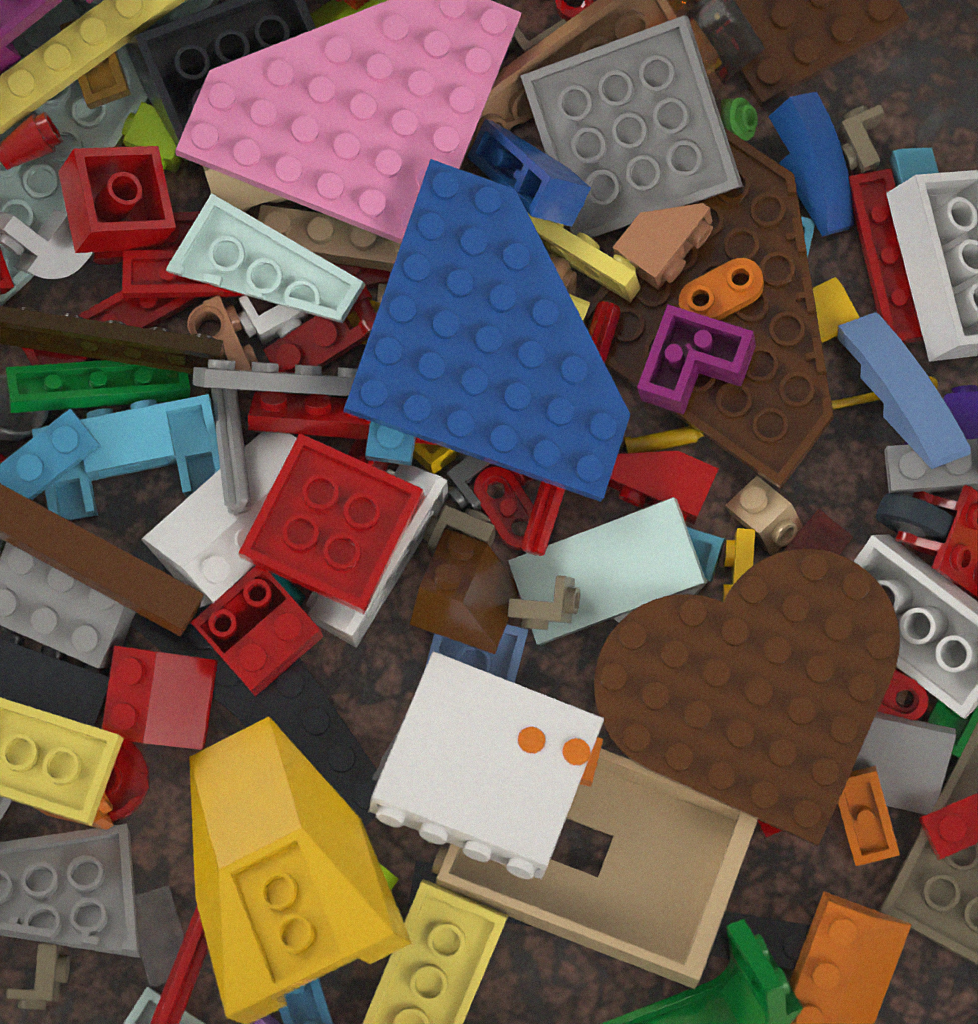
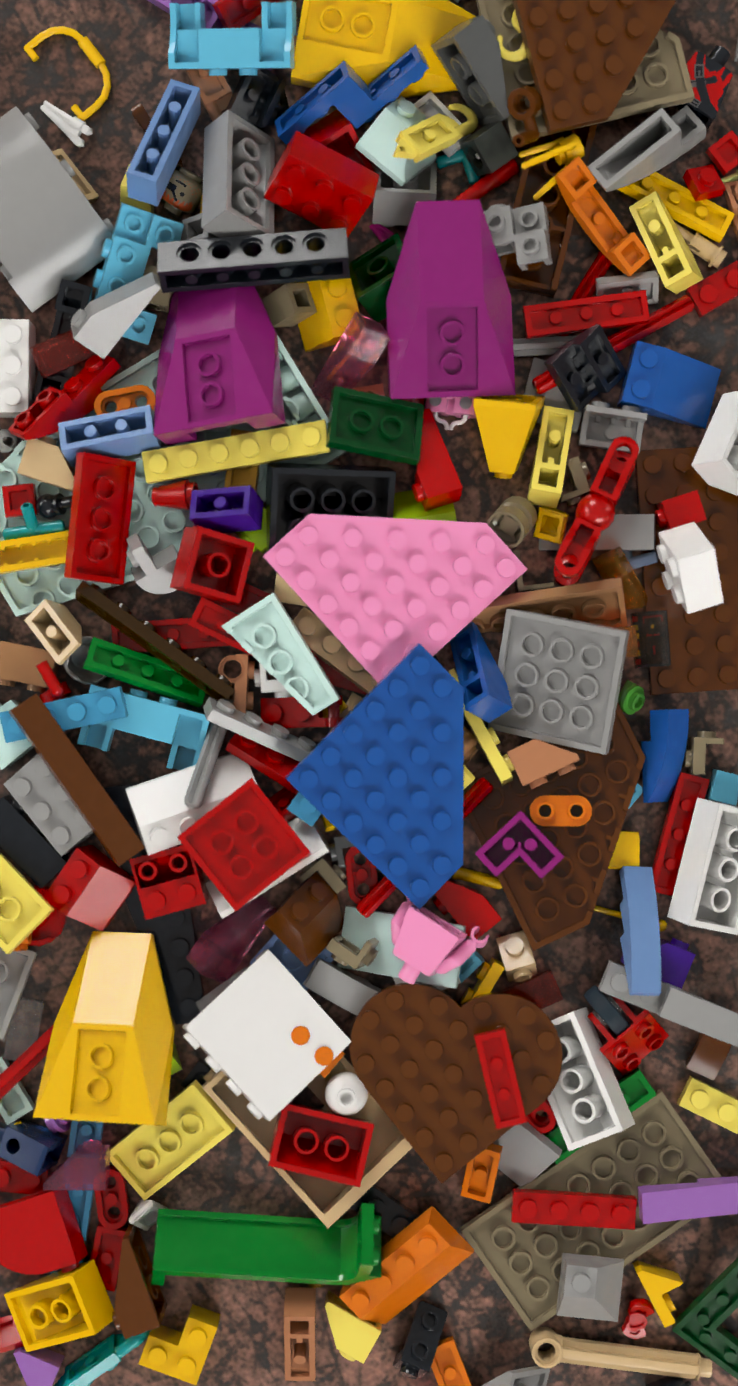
camera: 30 degrees right, 10 degrees up
none -> clear pink slope [186,895,277,984]
none -> dark purple brick [189,485,263,533]
none -> red slope [268,1102,375,1187]
none -> light grey slope [303,958,383,1016]
none -> white brick [325,1072,368,1116]
none -> bright pink torso [391,897,489,984]
none -> red plate [474,1027,527,1130]

